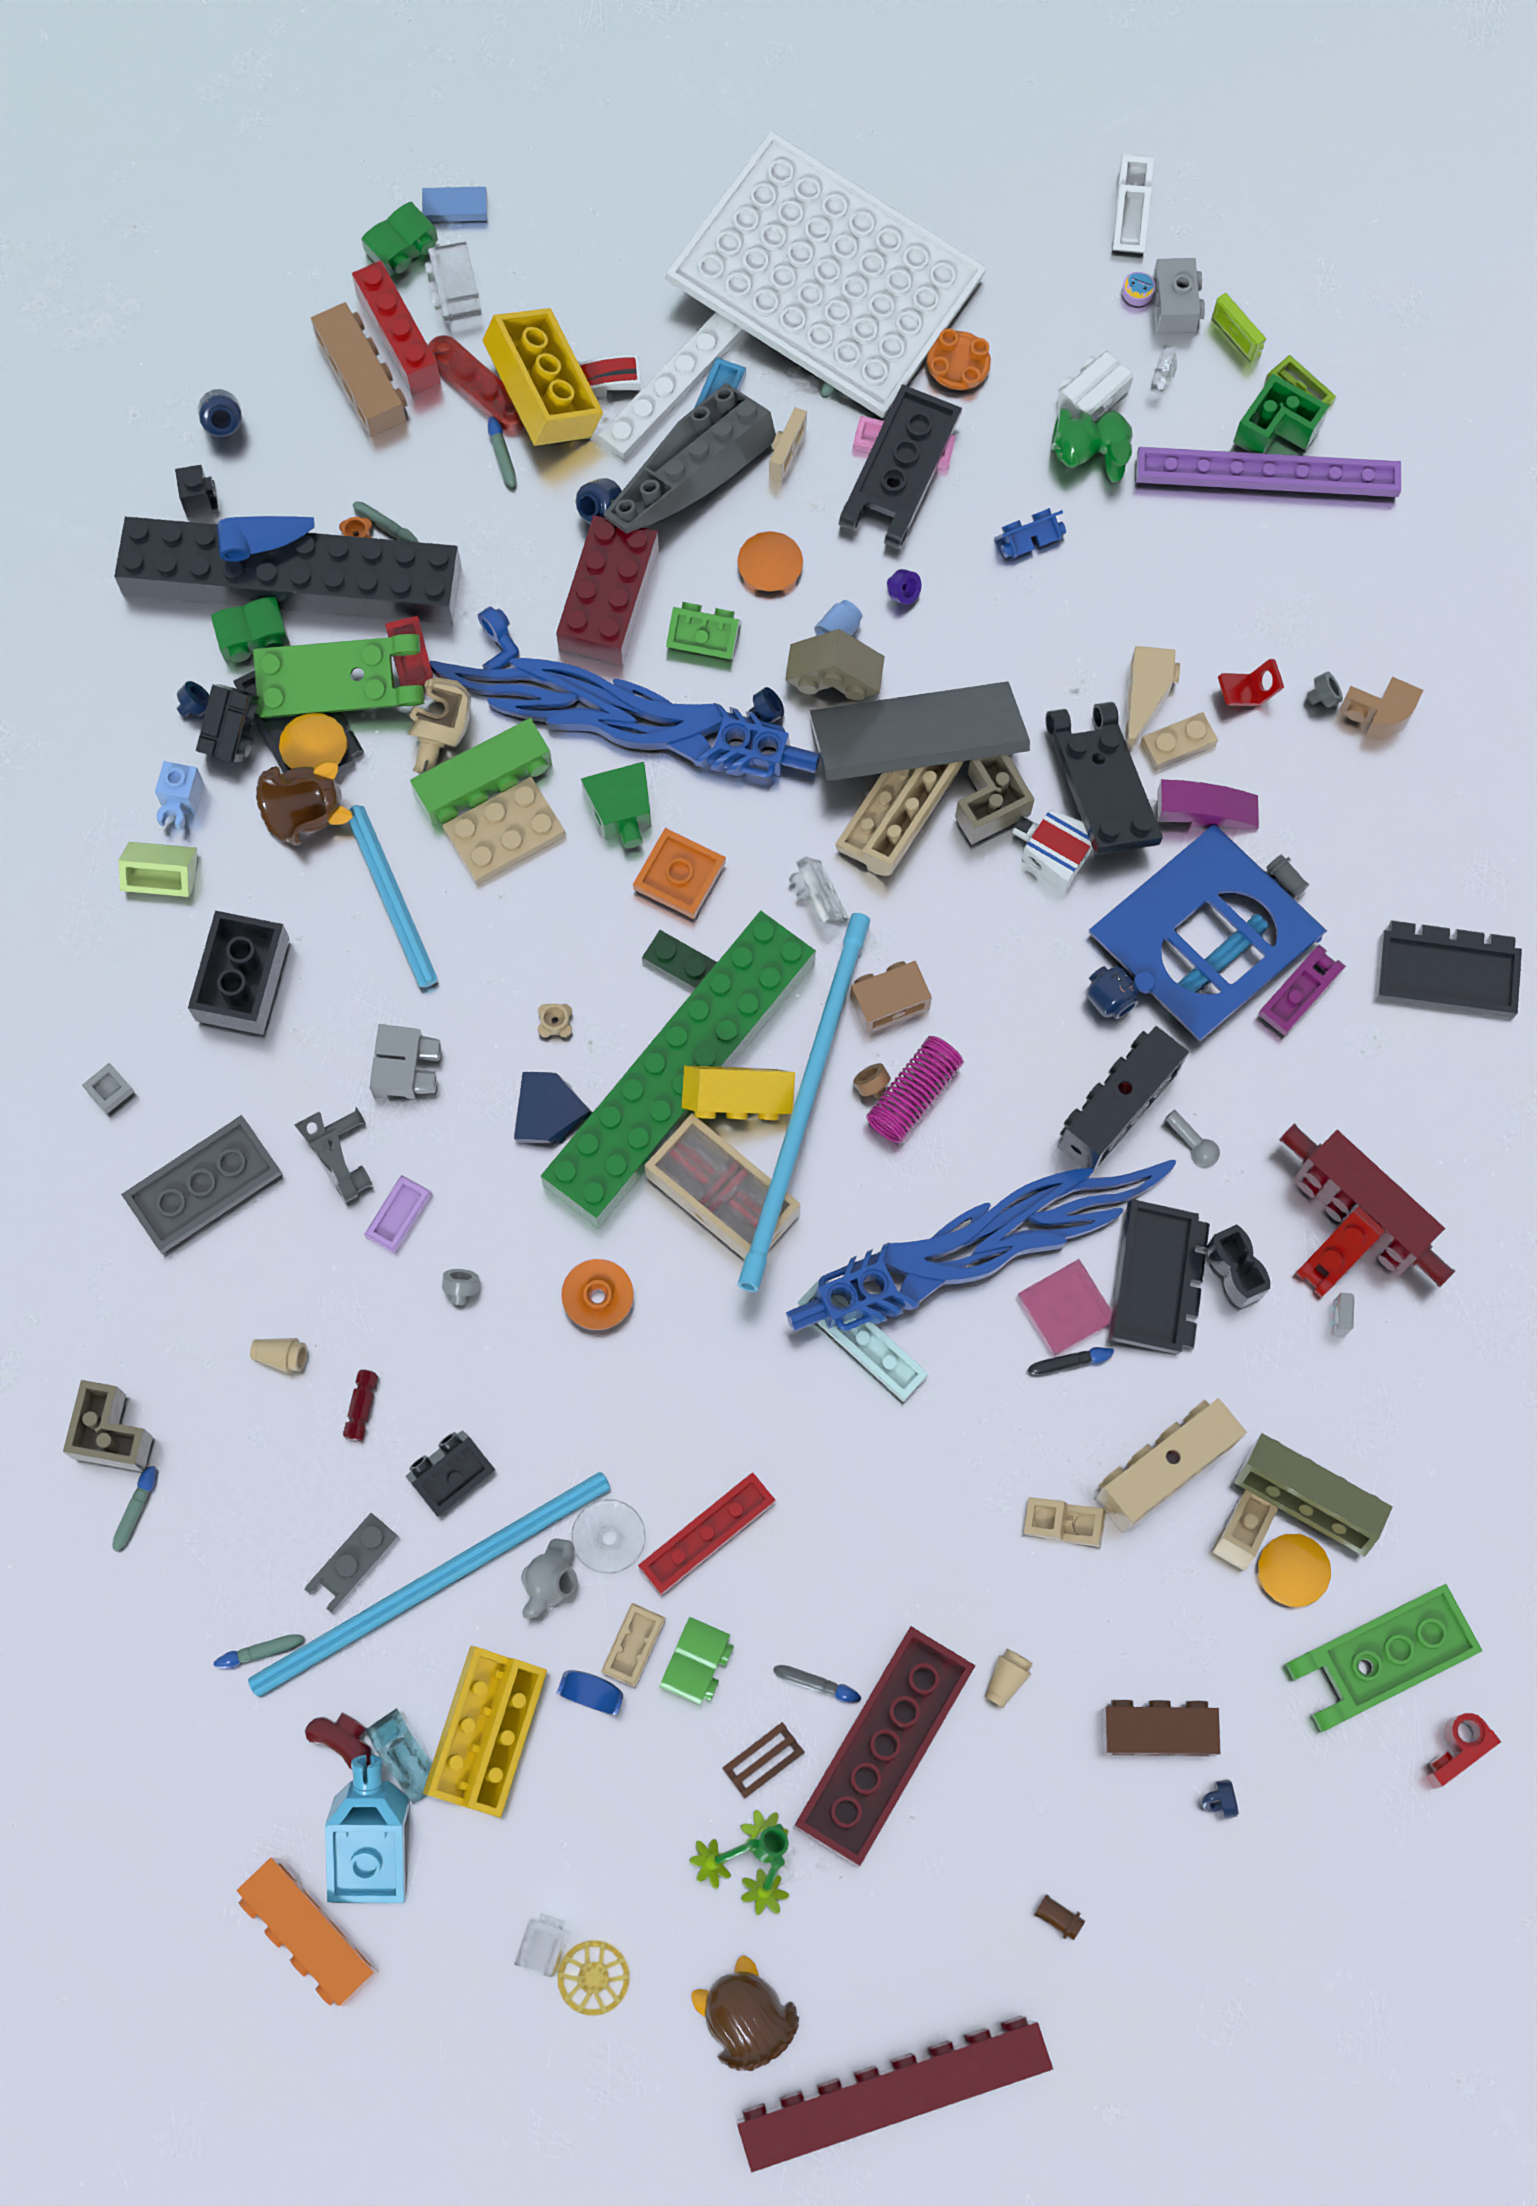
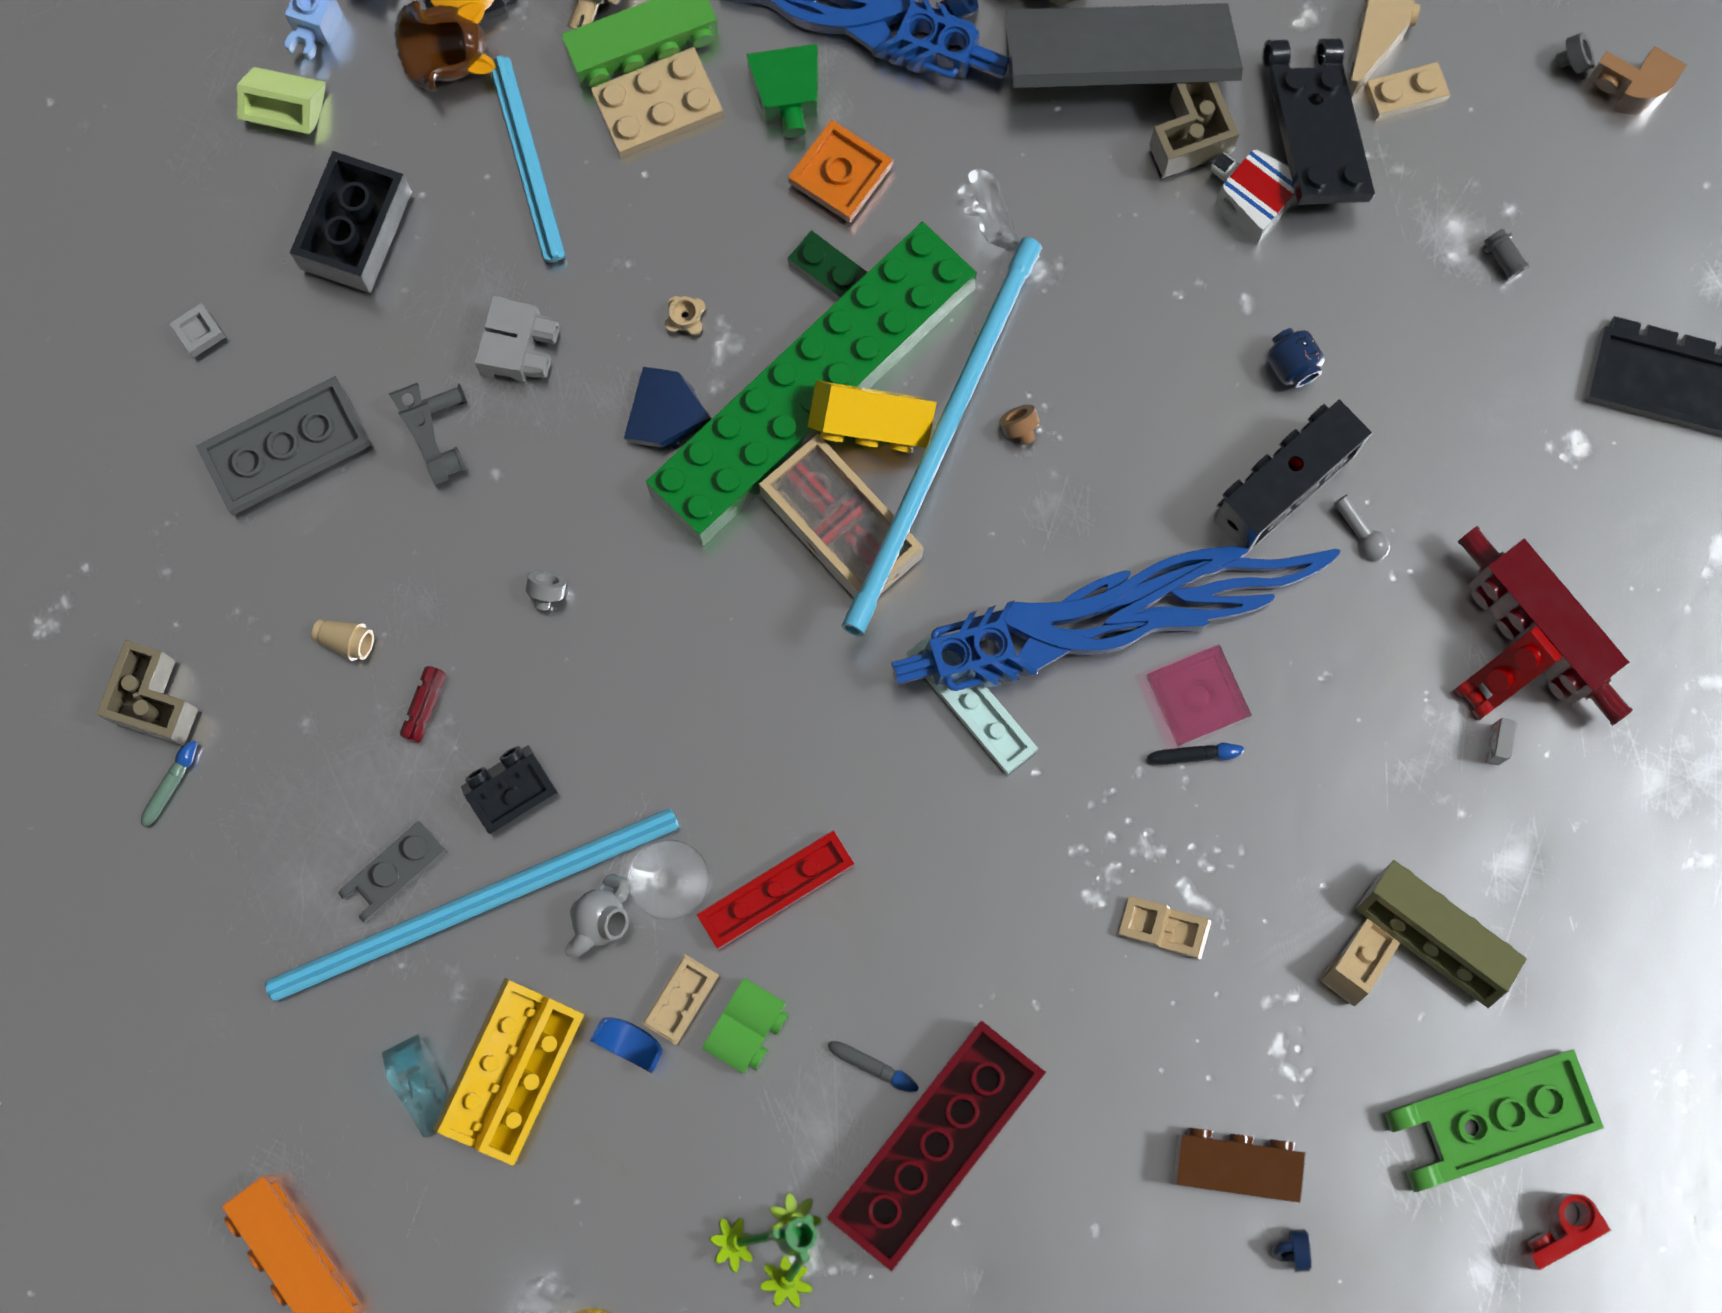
camera: 10 degrees right, 5 degrees up
sand green piece [213,1634,304,1669] -> none
dark red piece [305,1712,372,1770] -> none
medium azure plate [325,1755,410,1903] -> none
lavender tile [364,1175,433,1255] -> none
orange dish [561,1259,634,1330] -> none
reddish brown tile [722,1722,805,1799] -> none
tan brick [835,761,963,876] -> none
medium nougat brick [850,960,932,1033] -> none
dark pink piece [866,1036,964,1143] -> none
tan cone [985,1648,1033,1708] -> none
blue door [1089,824,1327,1041] -> none
tan brick [1095,1398,1247,1533] -> none
black hinge [1109,1199,1210,1354] -> none
magenta slope [1157,779,1259,830] -> none
dark azure axle [1162,914,1268,1012] -> none
black brick [1207,1224,1271,1308] -> none
red bracket [1217,659,1284,706] -> none
light orange dish [1257,1534,1331,1608] -> none
magenta plate [1258,944,1346,1036] -> none

